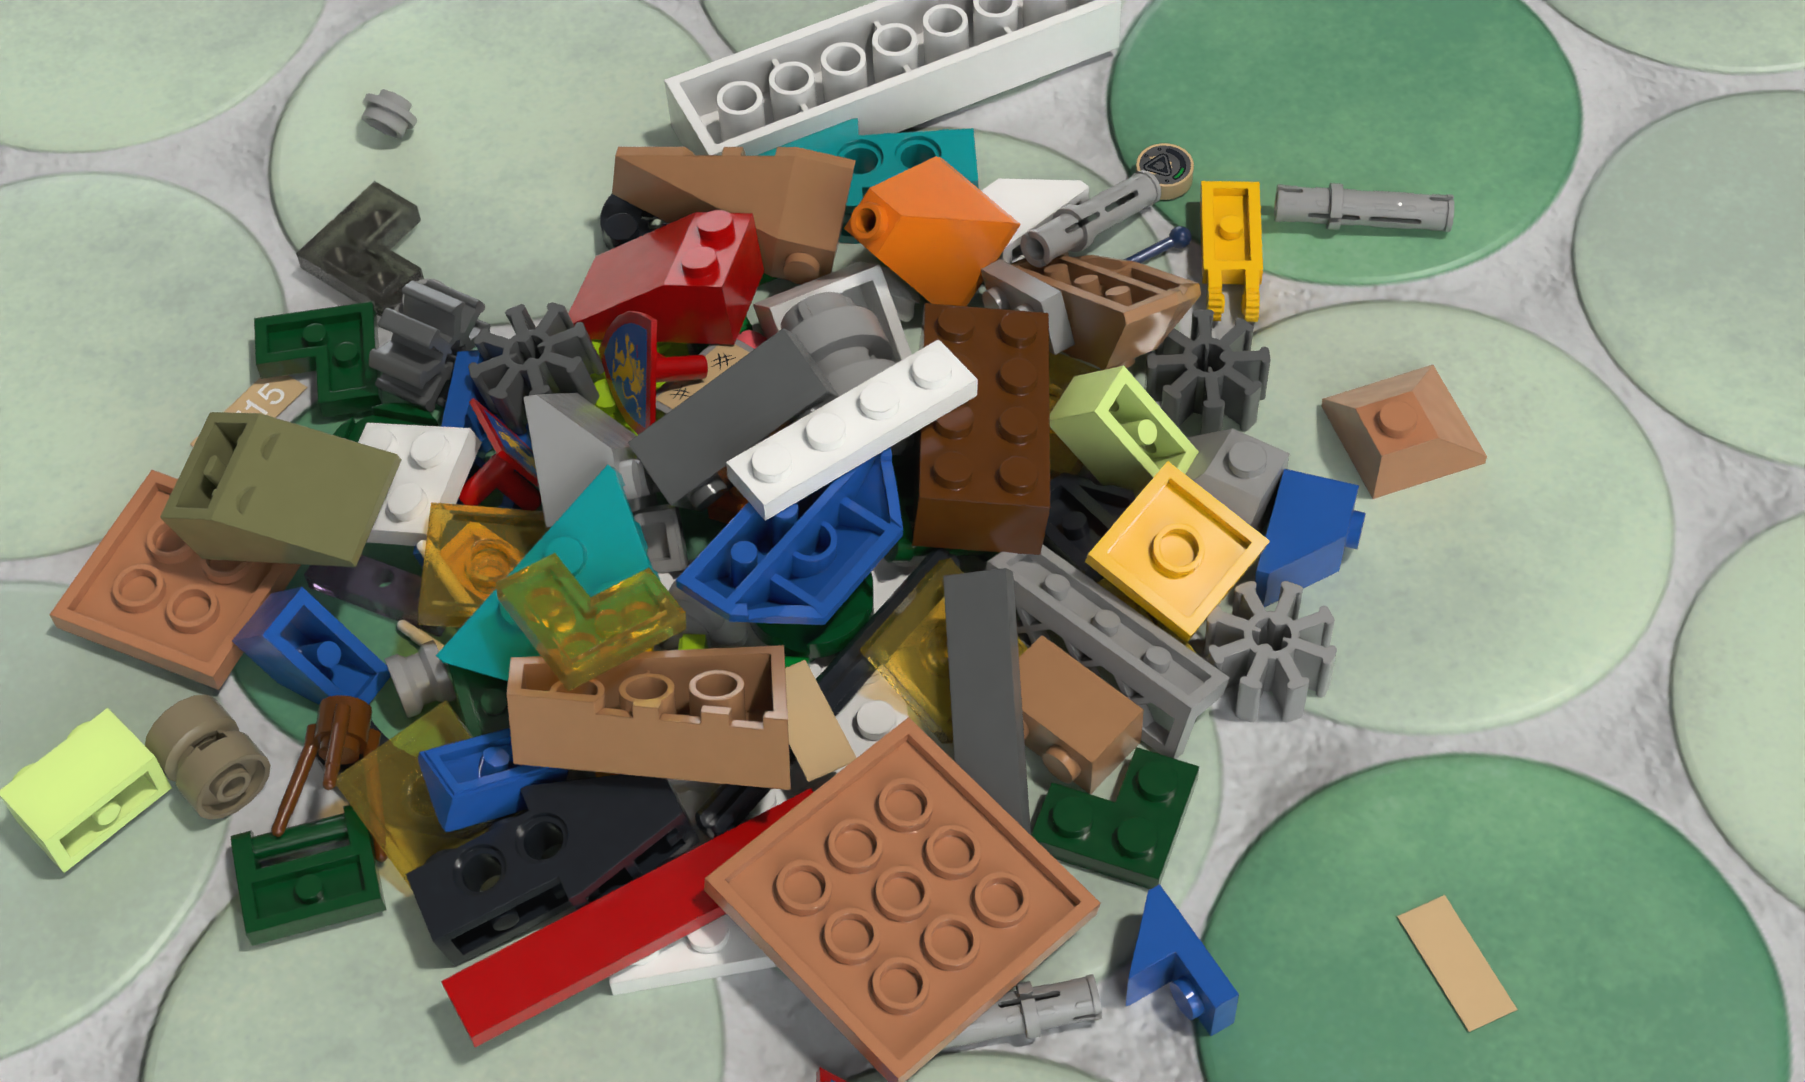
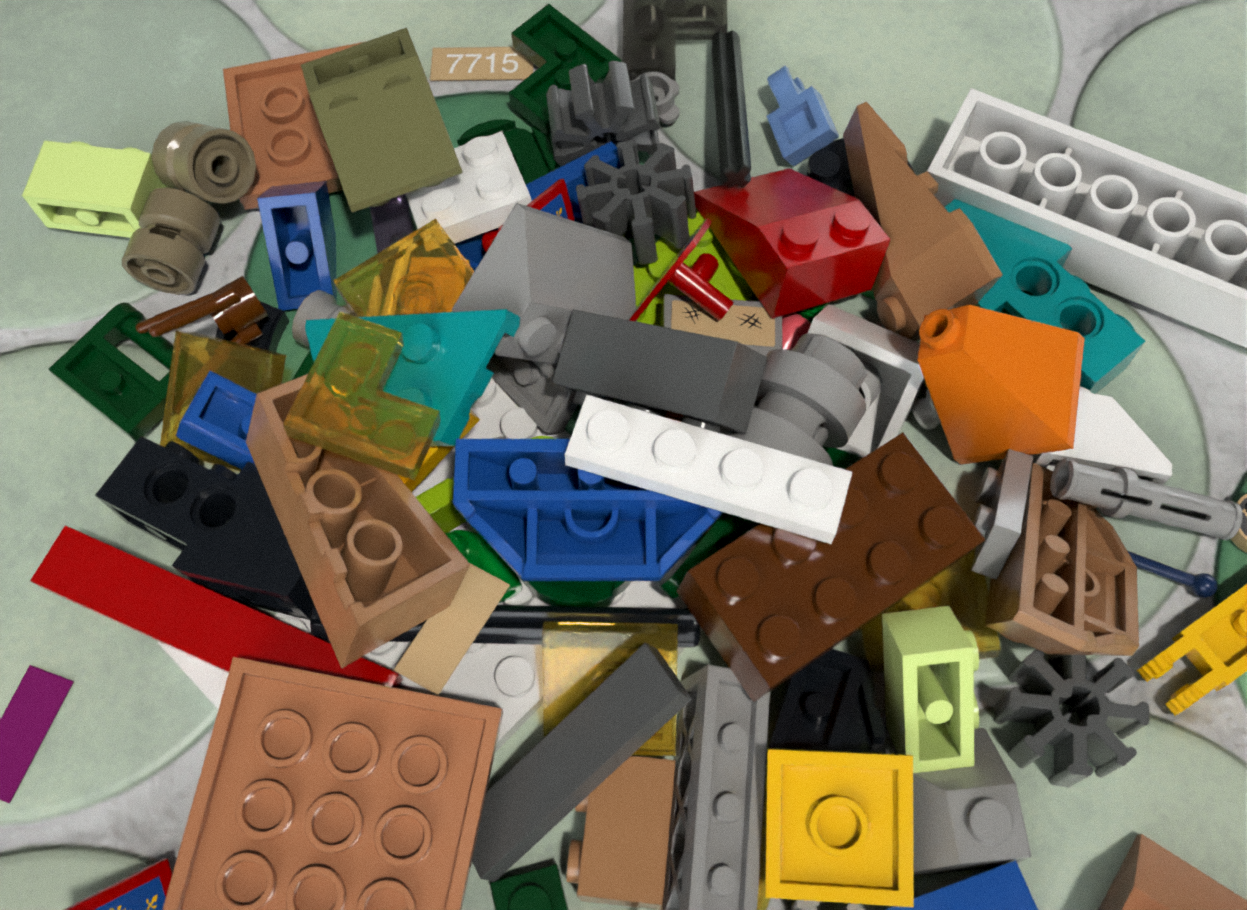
camera: 55 degrees right, 10 degrees up
none -> dark tan wheel [152,121,256,204]
none -> pearl dark grey axle [712,30,752,188]
none -> medium blue plate [766,66,839,167]

